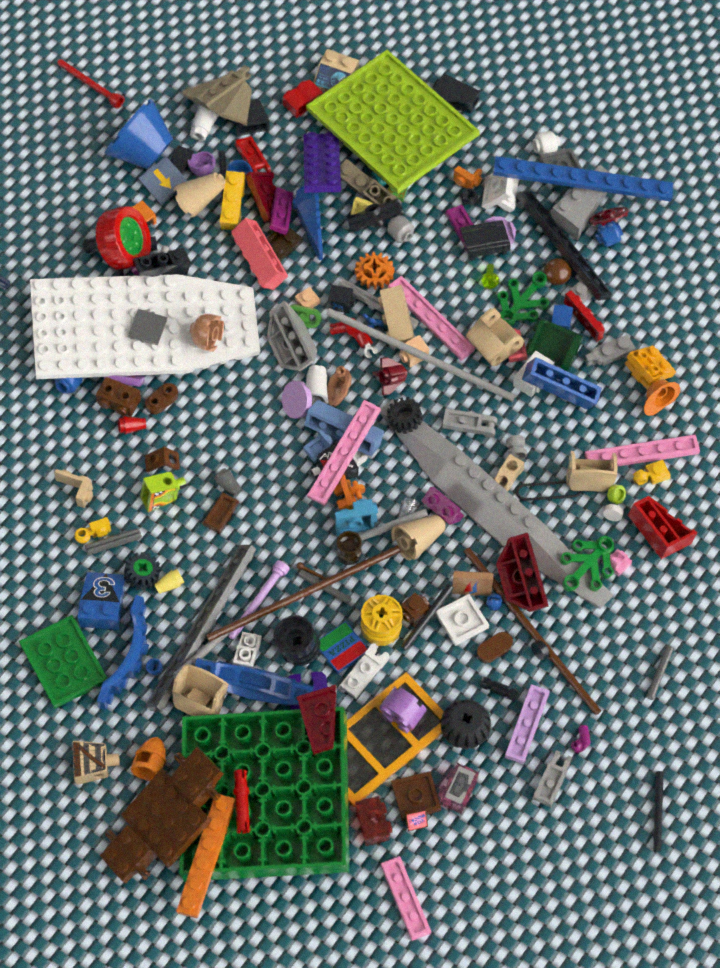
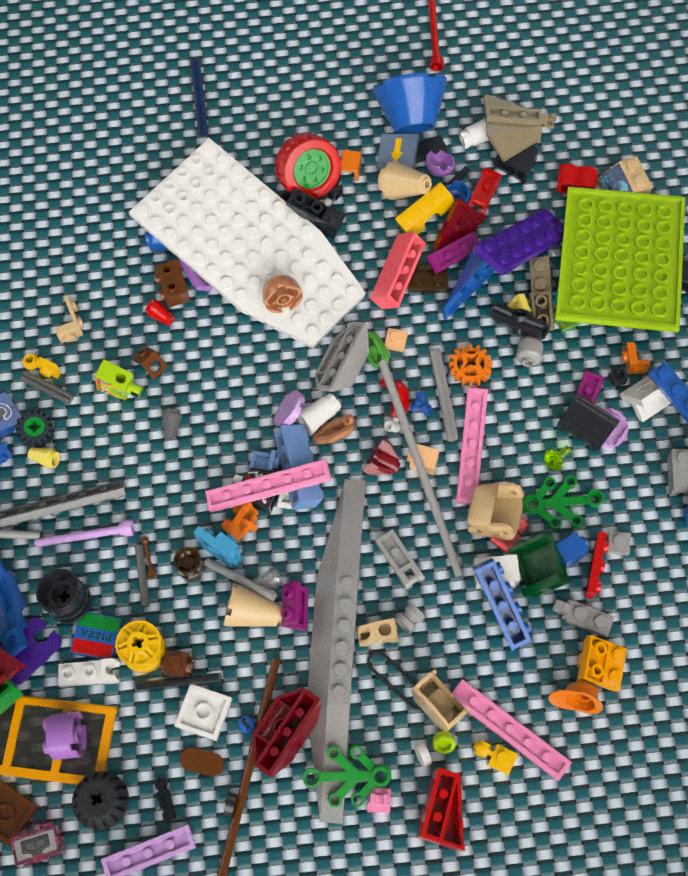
camera: 55 degrees right, 5 degrees up
dark grey piece [128,309,168,346] -> none
reddish brown plate [145,383,178,415] -> none
reddish brown tile [203,492,239,534] -> none
reddish brown piece [206,545,401,642] -> none
white slope [233,632,262,668] -> none
black brick [328,285,356,314] -> none
tan brick [378,285,415,343] -> none
black tyre [387,397,423,434] -> none
medium nougat tile [452,571,493,596] -> none
black tile [516,191,612,301] -> none
reddish brown hair [542,258,571,286] -> none

